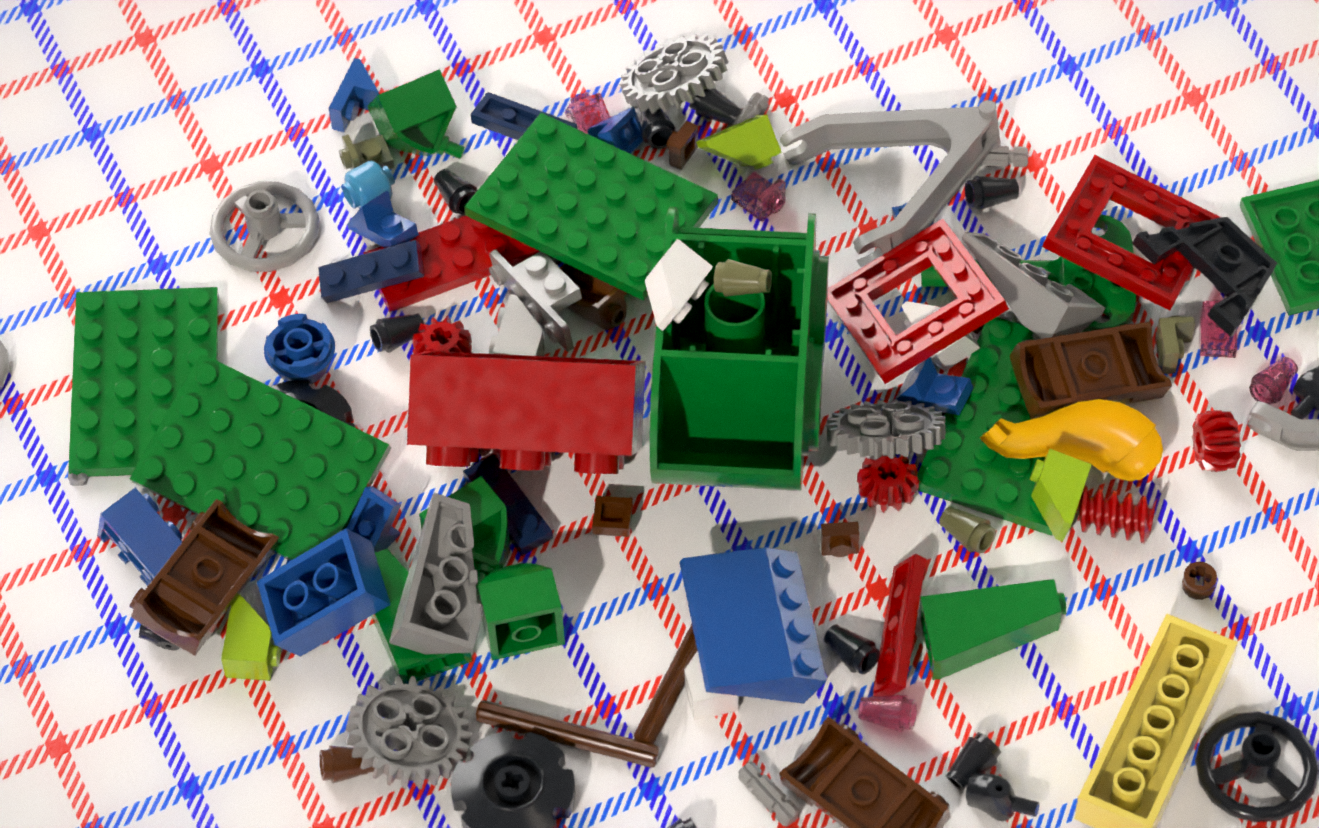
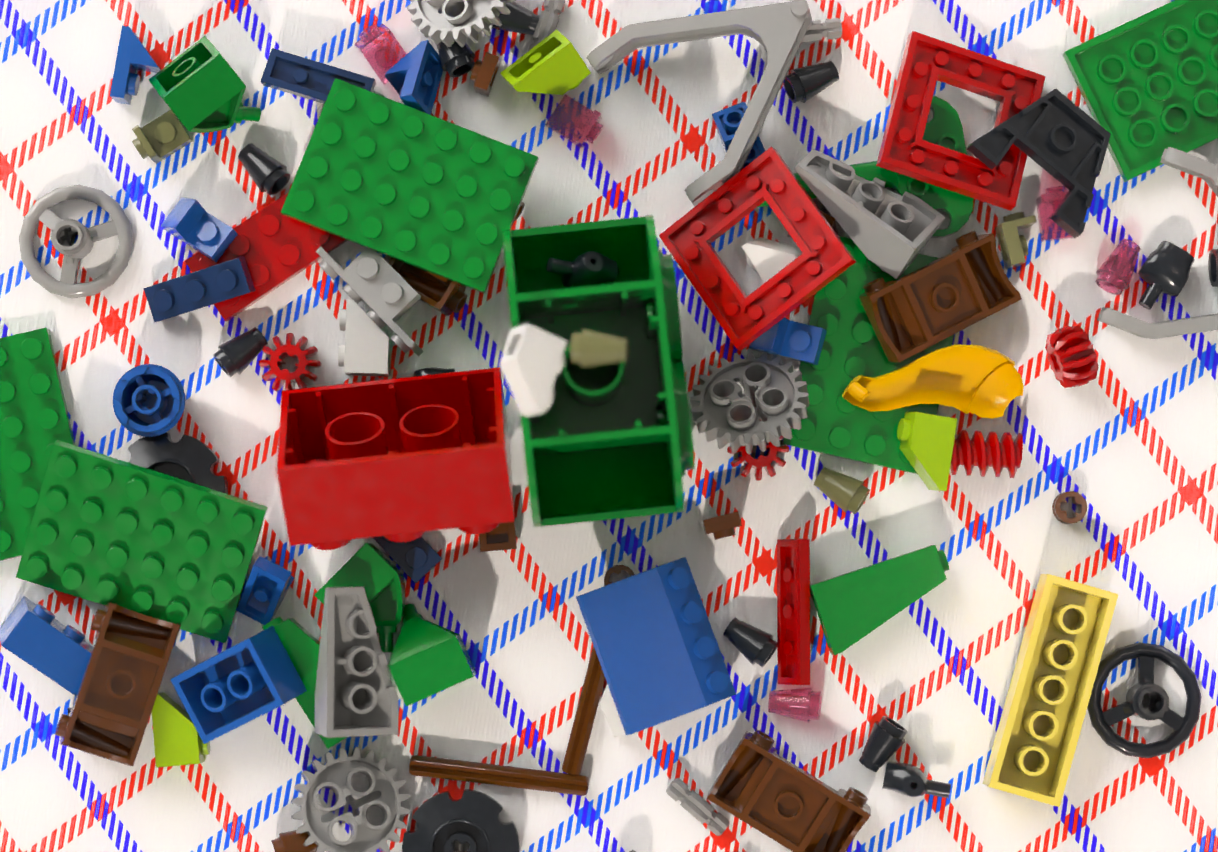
camera: 15 degrees left, 30 degrees up
dark azure head [341,160,395,209] -> none

